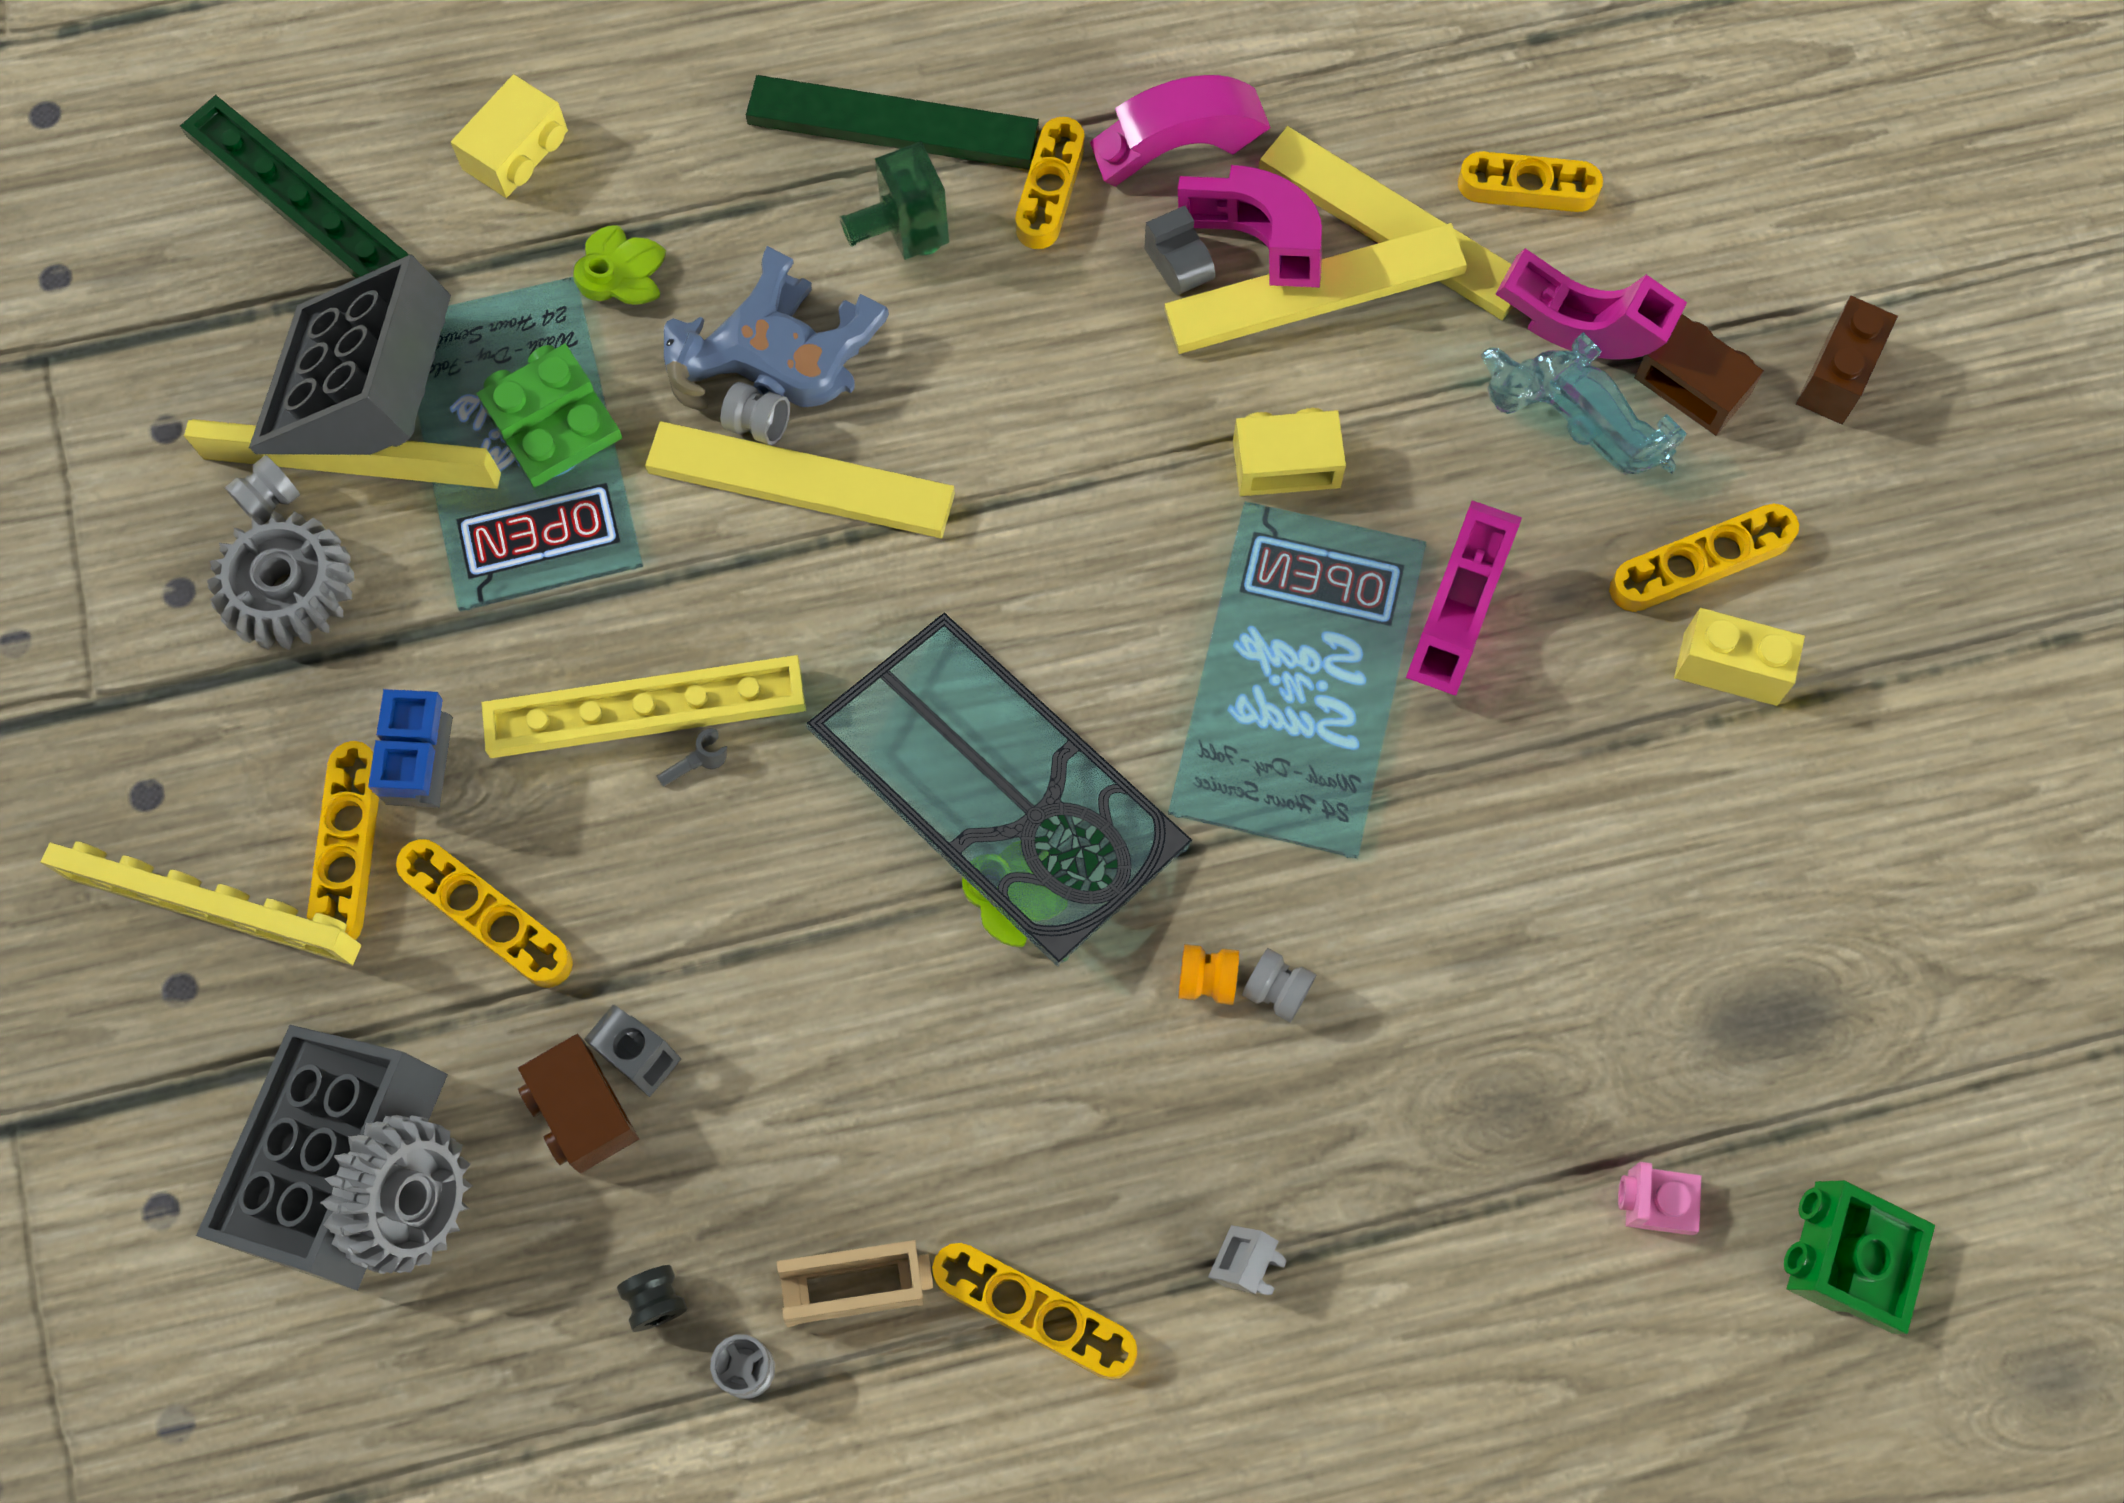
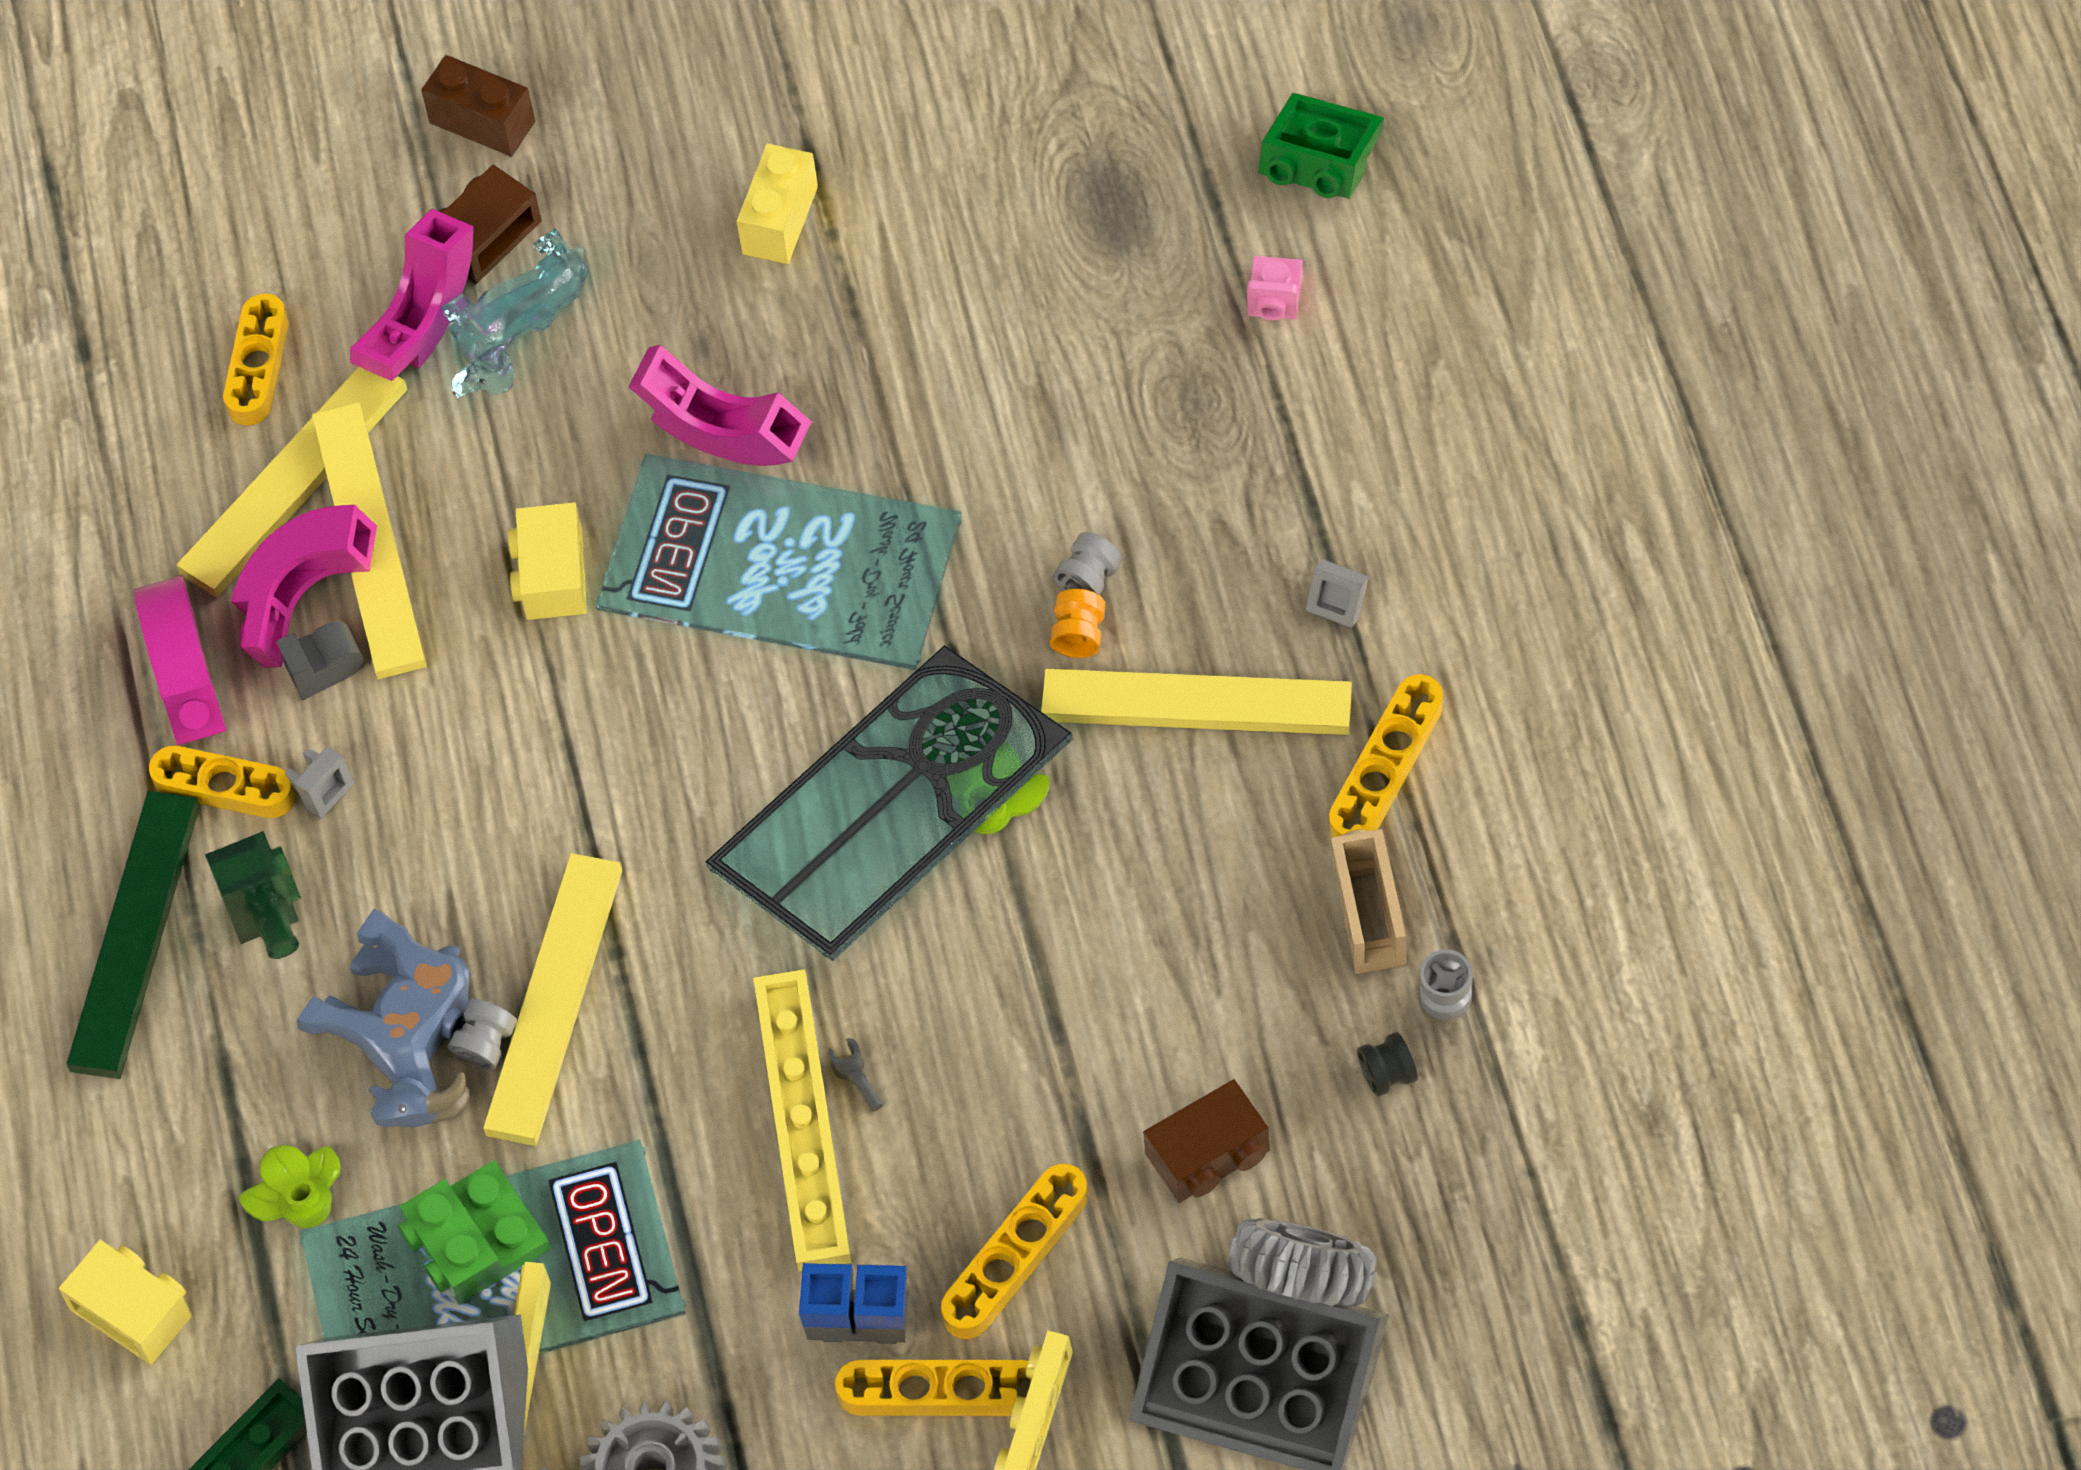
camera: 85 degrees left, 10 degrees down
dark grey leg [584,1005,681,1097] -> none
yellow beam [1609,503,1799,612] -> none
none -> light grey tile [285,746,354,819]
none -> light yellow tile [1041,669,1352,735]

